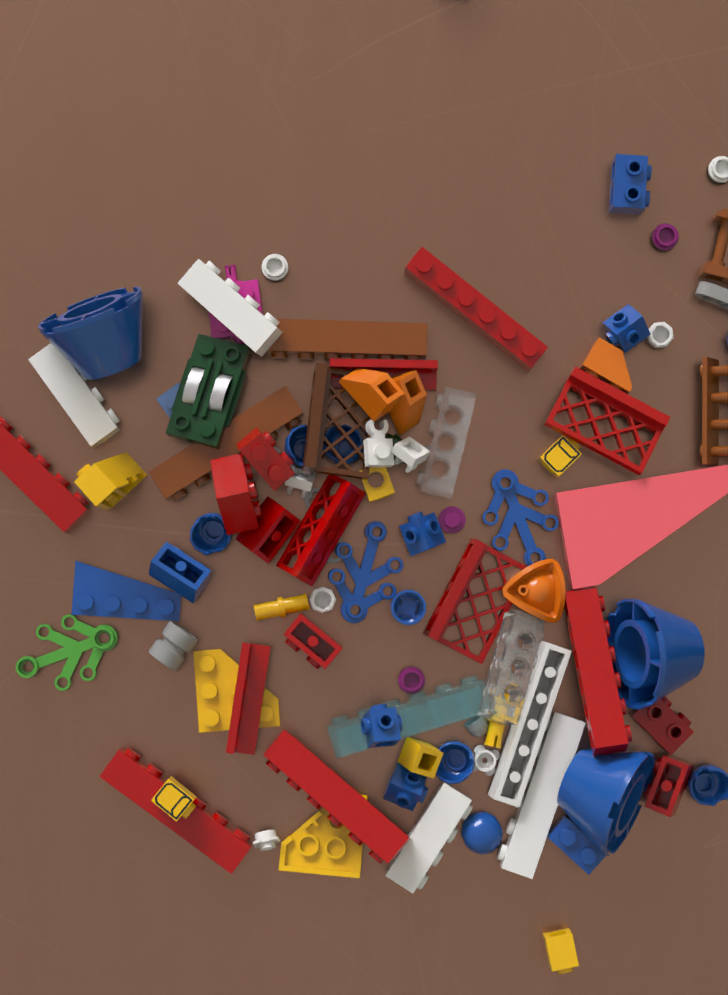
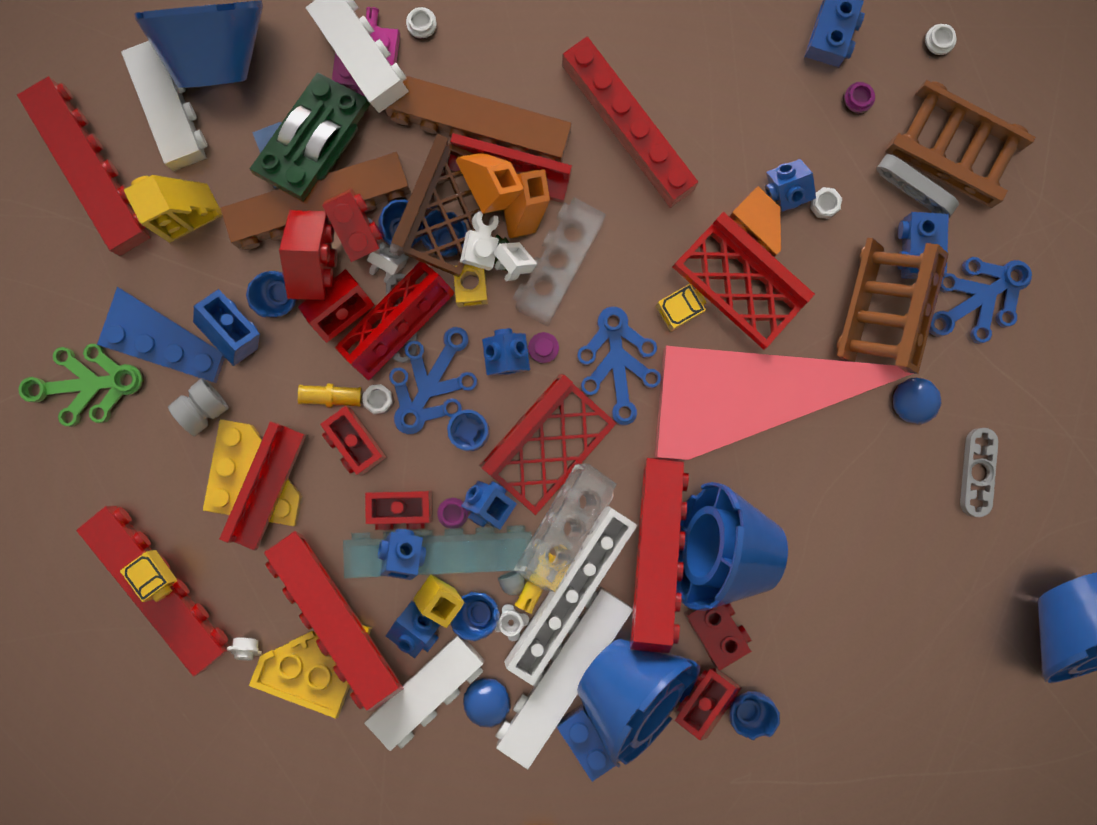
camera: 15 degrees right, 0 degrees up
orange hat [502,559,566,623] -> none
none -> red brick [365,491,432,530]
none -> blue brick [461,481,517,530]

